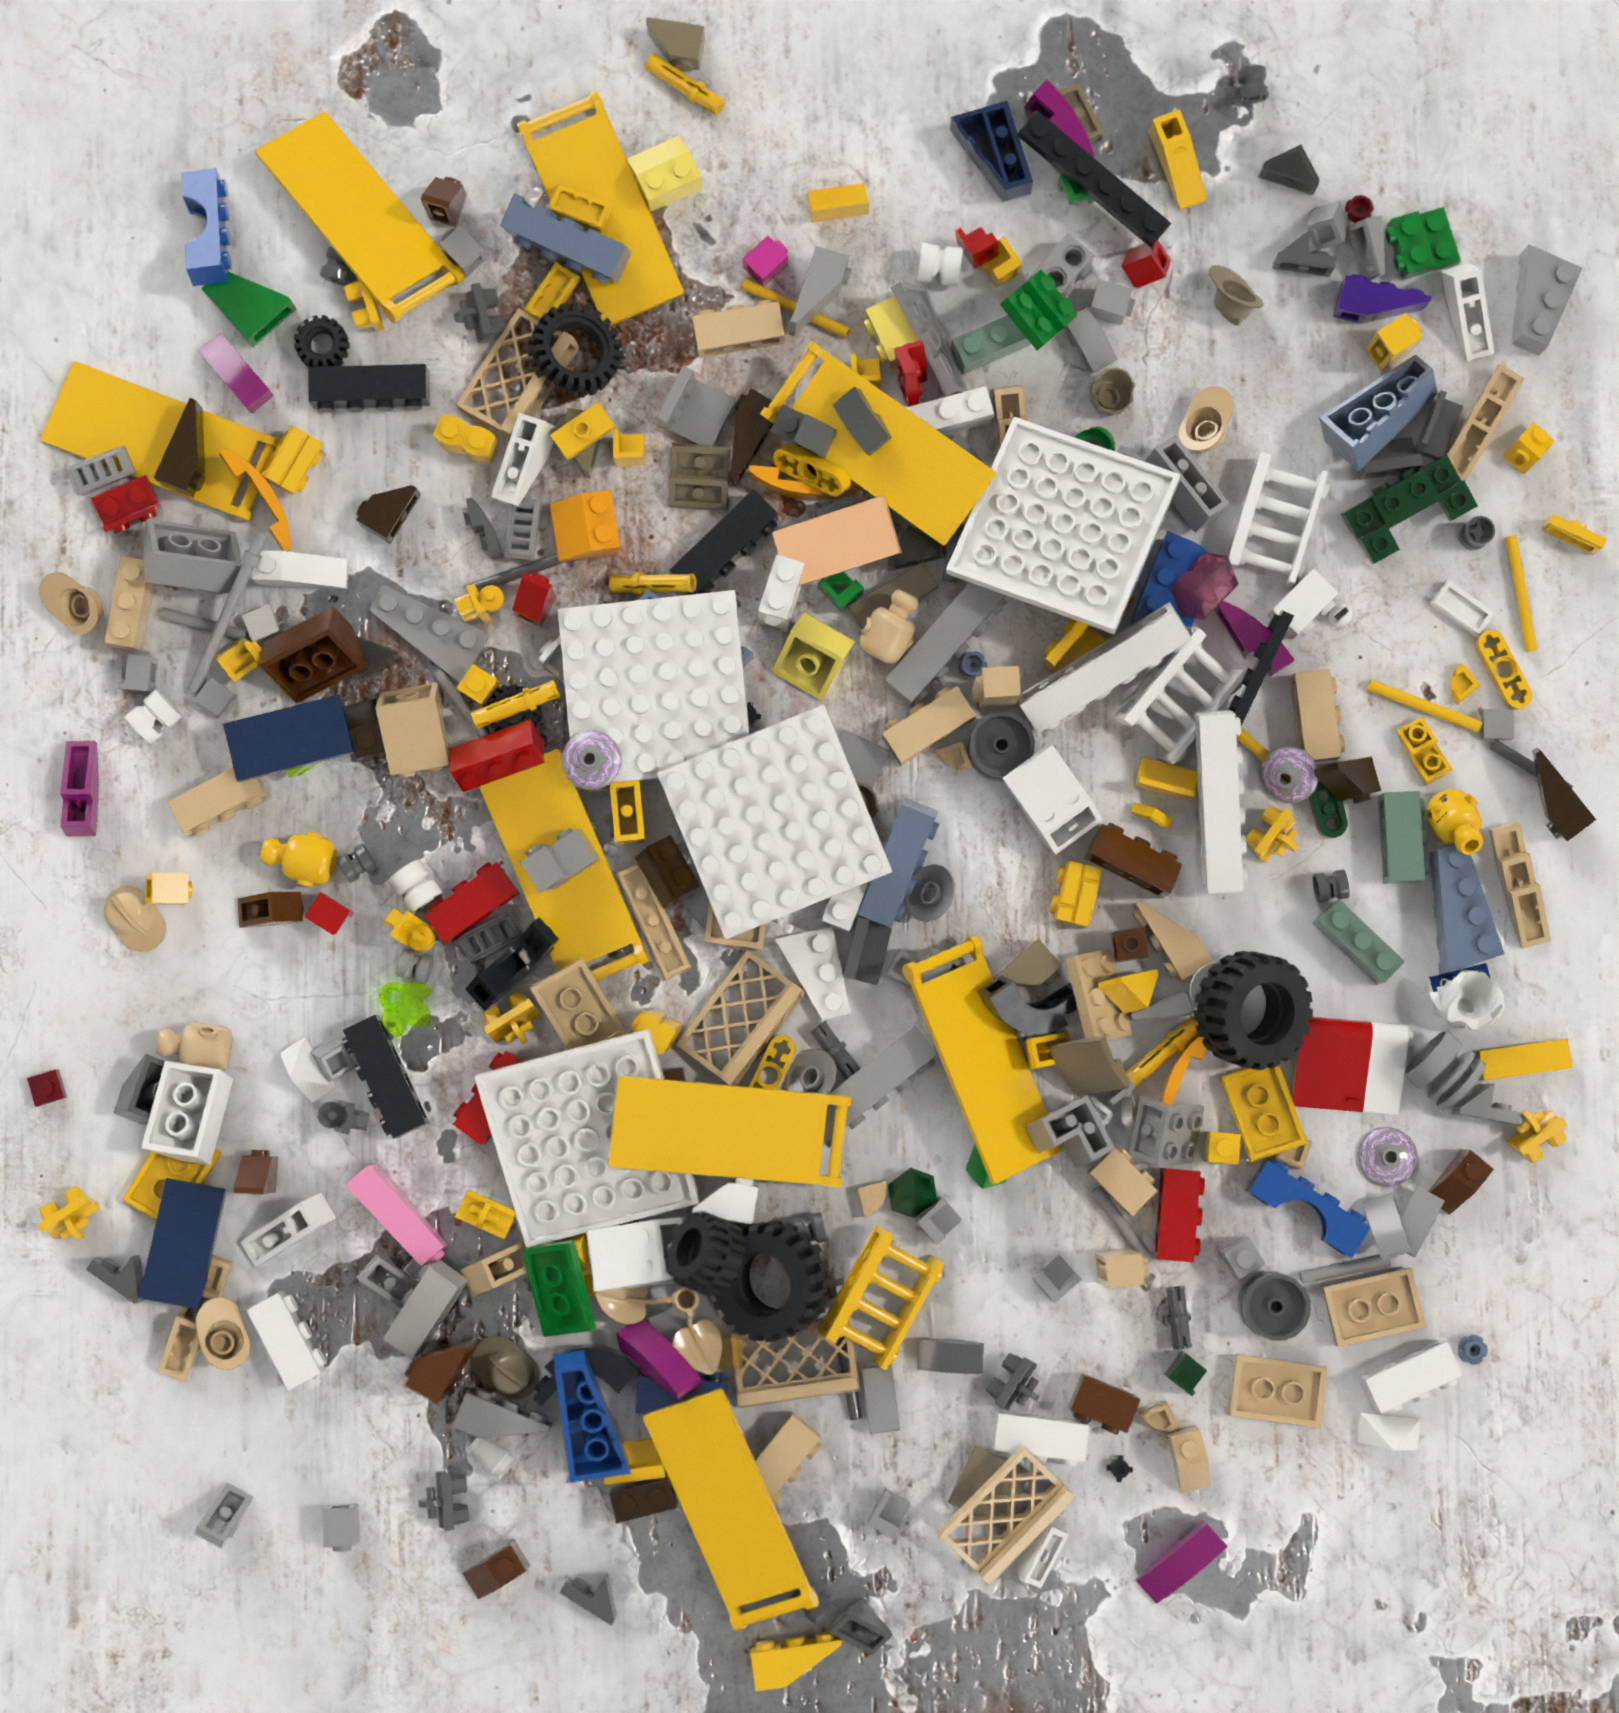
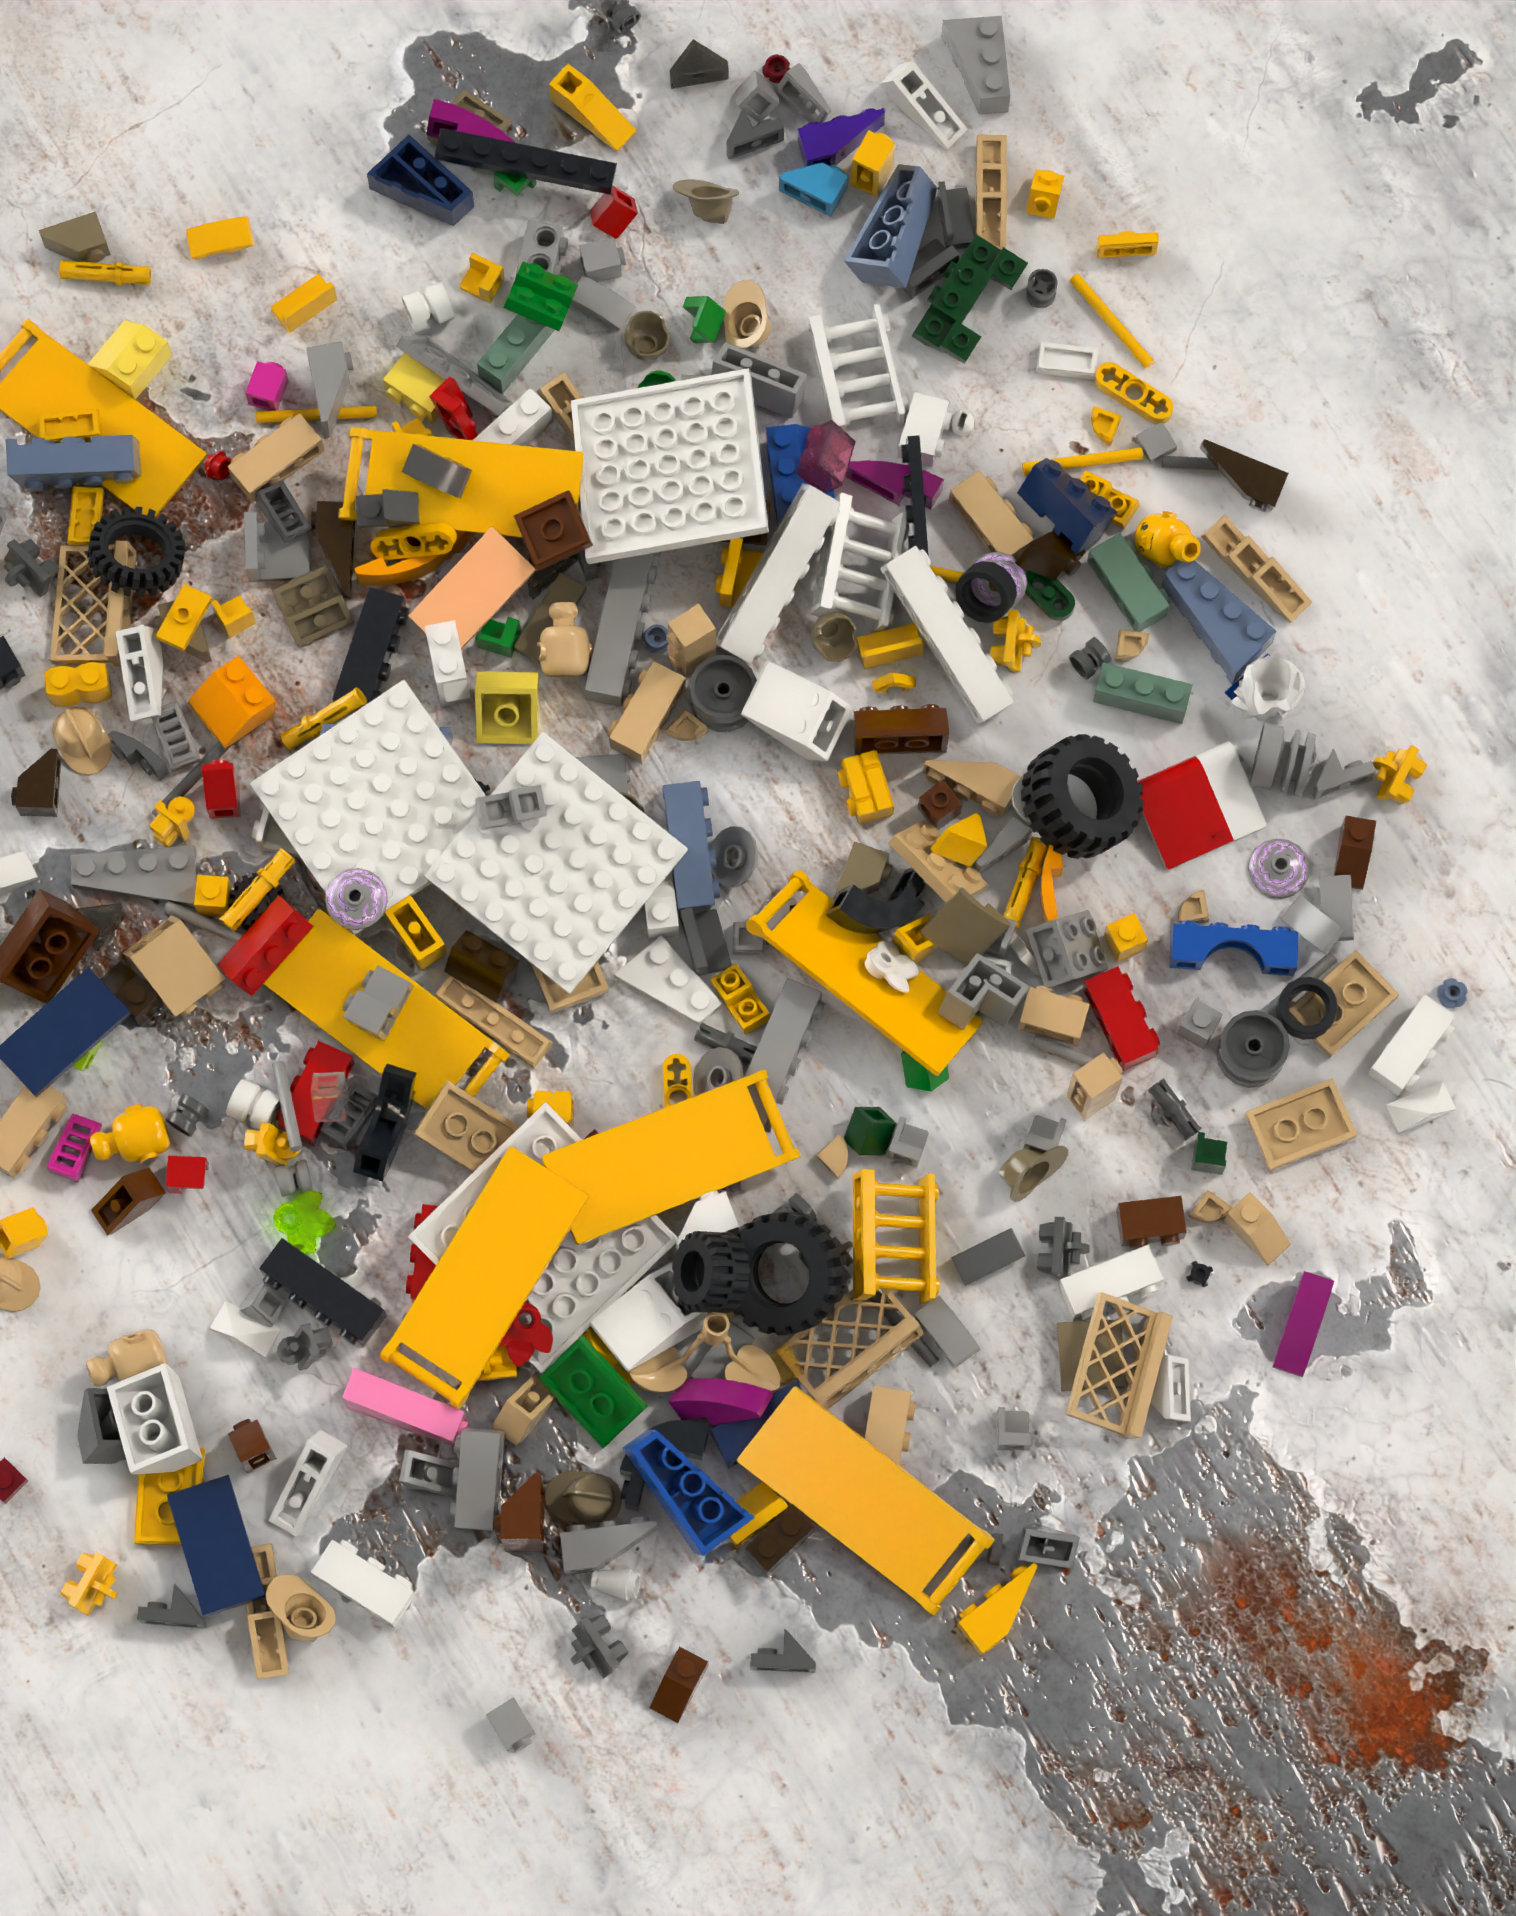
camera: 30 degrees left, 10 degrees down
light grey slope [195,1483,253,1548] -> none
yellow hips [483,991,541,1044] -> none
tan fence [676,949,806,1086] -> none
red panel [955,227,999,269] -> none
yellow tile [1219,1065,1308,1163] -> none
green plate [1385,207,1461,280] -> none
yellow tile [1477,1038,1573,1081] -> none
none -> dark pink slope [46,1113,102,1183]
none -> tan piece [52,707,112,775]
none -> yellow slope [186,216,254,260]
none -> red plate [204,451,232,480]
none -> dark grey slope [255,480,312,543]
none -> light grey bar [272,1061,303,1151]
none -> clear panel [311,1072,348,1122]
none -> yellow flag [379,1147,589,1410]
none -> light grey slope [475,785,547,830]
none -> red plate [498,1303,553,1367]
none -> reddish brown plate [514,490,594,571]
none -> green panel [683,296,726,343]
none -> yellow slope [710,963,771,1035]
none -> dark azure slope [779,163,848,217]
none -> dark tan hair [811,612,858,662]
none -> white plate [865,941,919,993]
none -> black tyre [955,561,1017,623]
none -> dark tan piece [999,1146,1068,1202]
none -> dark blue wedge [1017,458,1118,554]
none -> tan tile [1115,629,1150,662]
none -> black tyre [1276,977,1338,1040]

